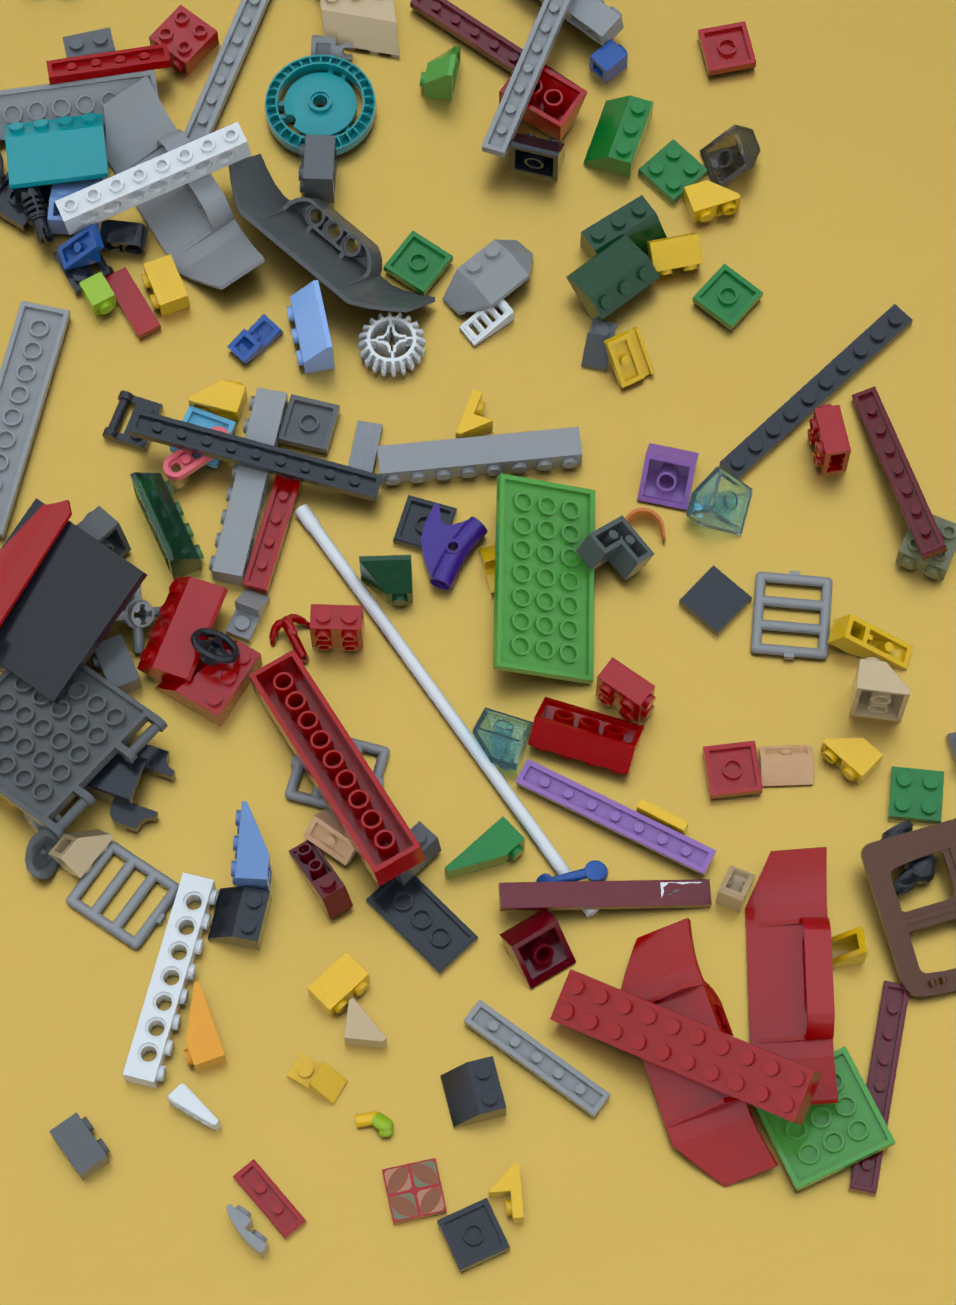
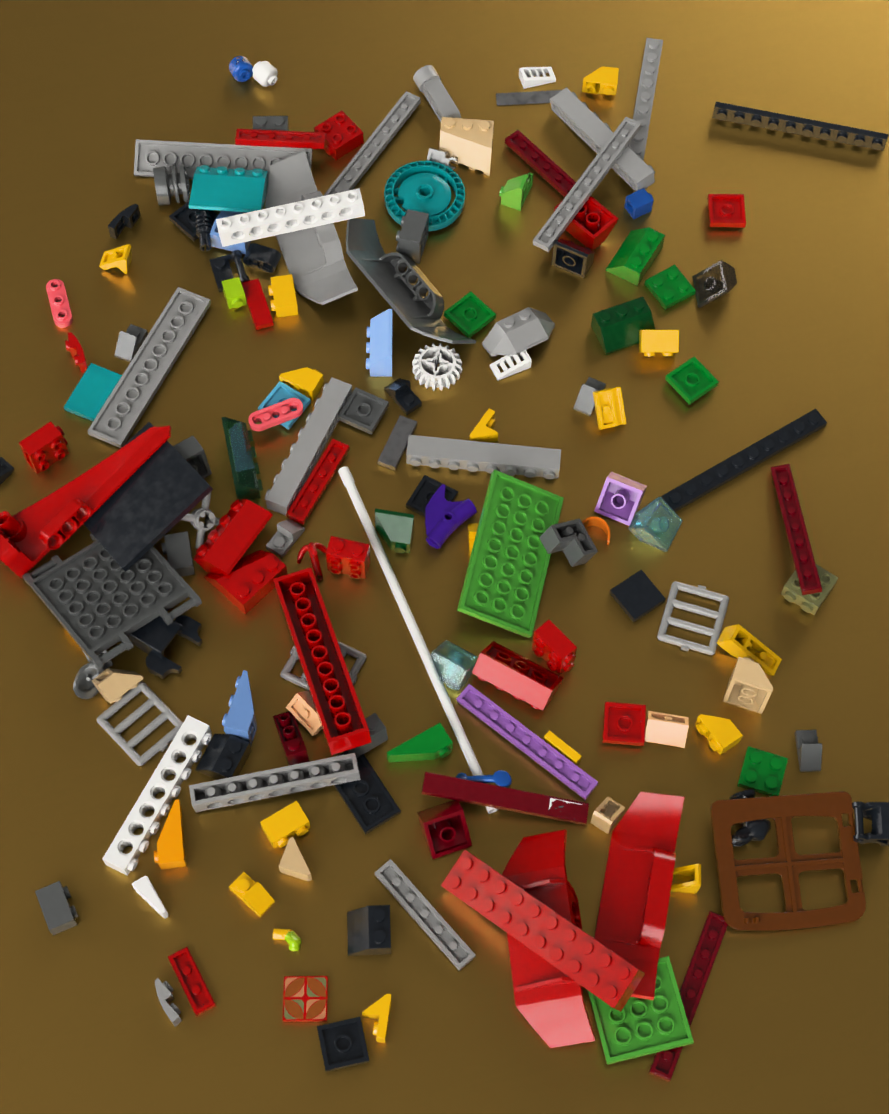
camera: 10 degrees right, 5 degrees down
blue slope [58,224,104,270] -> none
black plate [102,390,163,452] -> none
black plate [129,409,383,502] -> none
black piece [191,628,240,666] -> none
blue slope [227,314,283,364] -> none
dark green slope [566,235,660,319] -> none
yellow slope [683,180,741,223] -> none
red brick [807,404,851,475] -> none
none -> light grey brick [189,753,361,812]
none -> black slope [384,378,422,415]

